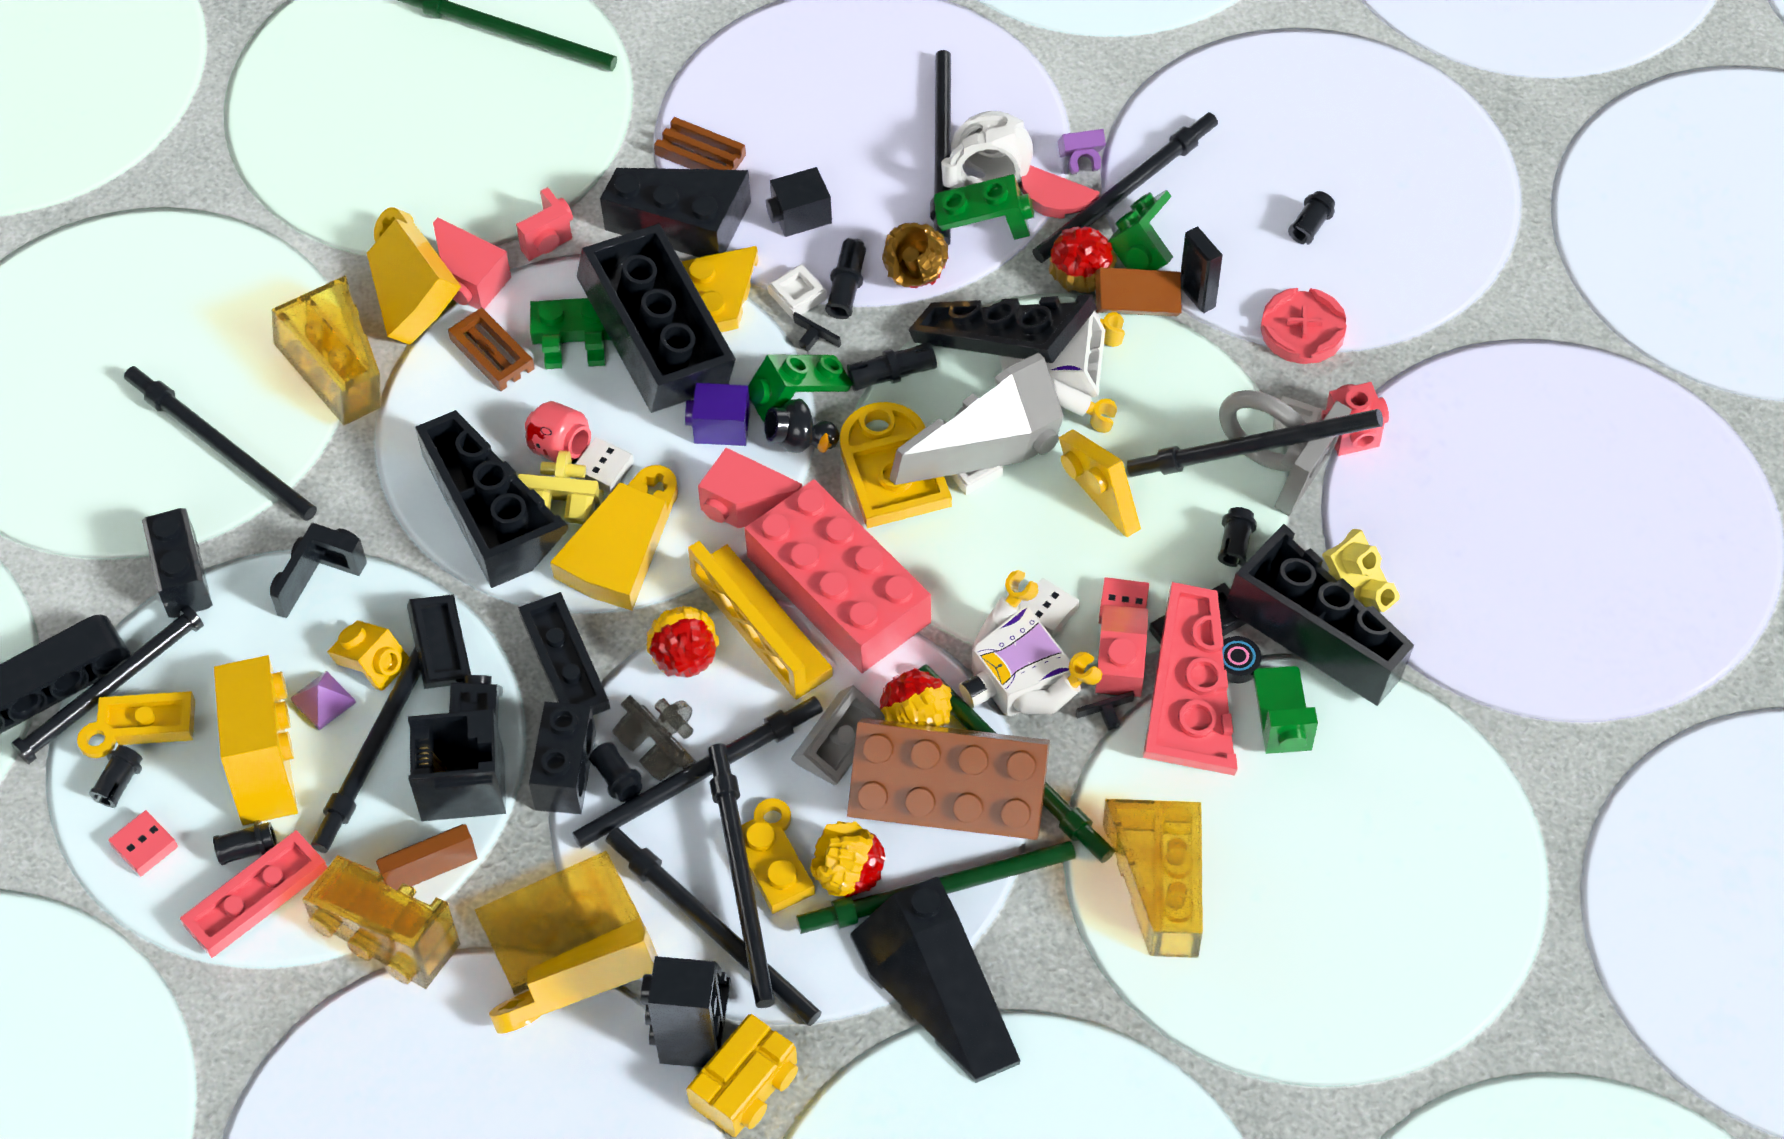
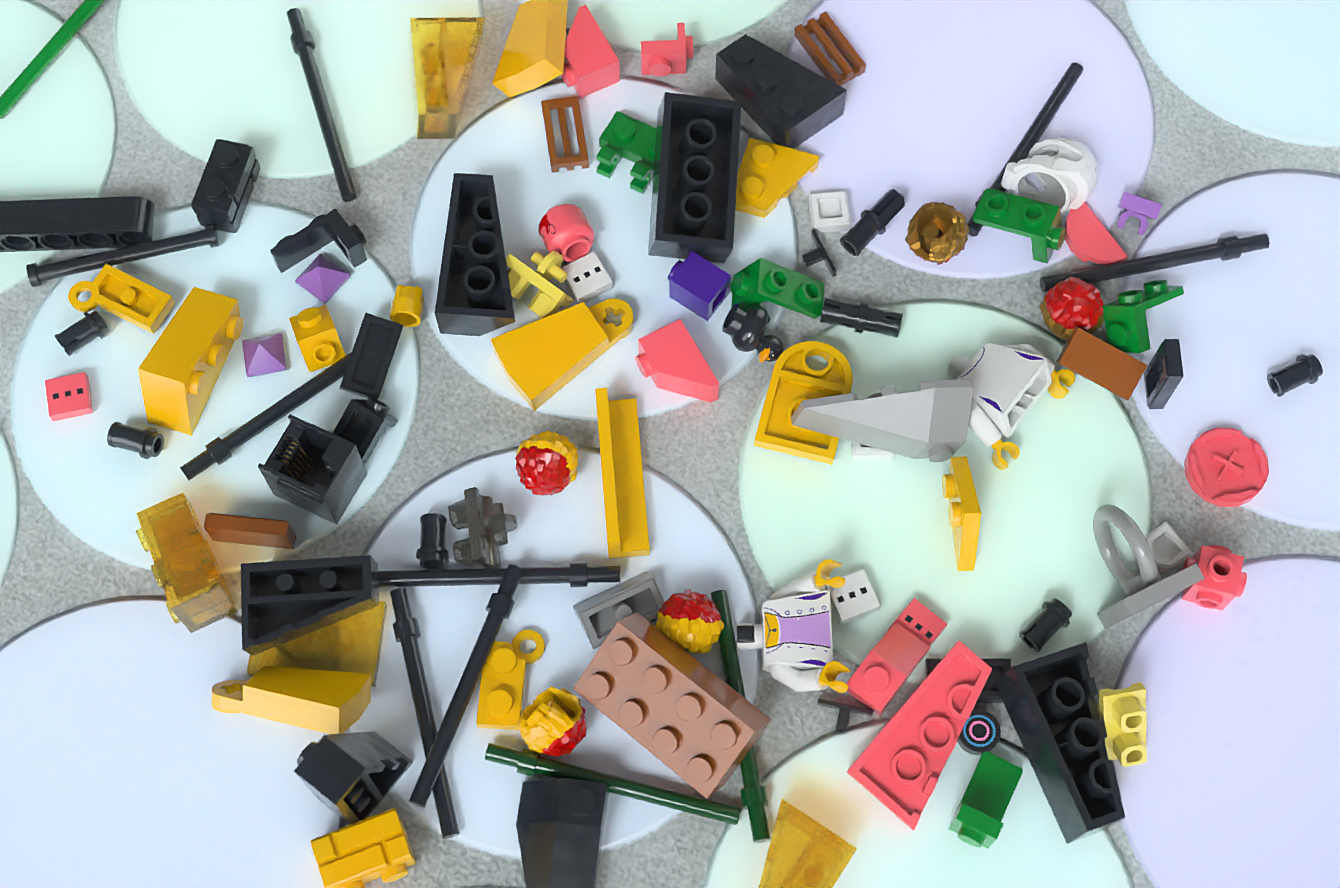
camera: 30 degrees right, 10 degrees up
coral plate [180,830,328,958] -> none
black plate [518,592,610,715] -> none
black brick [529,701,596,815] -> none
coral brick [744,479,931,673] -> none
black brick [765,167,832,237] -> none
black wing [908,294,1097,363] -> none
black bar [1127,409,1383,477] -> none
none -> black wedge [241,555,379,656]
none -> medium lavender slope [295,253,351,304]
none -> yellow hose [389,284,425,327]

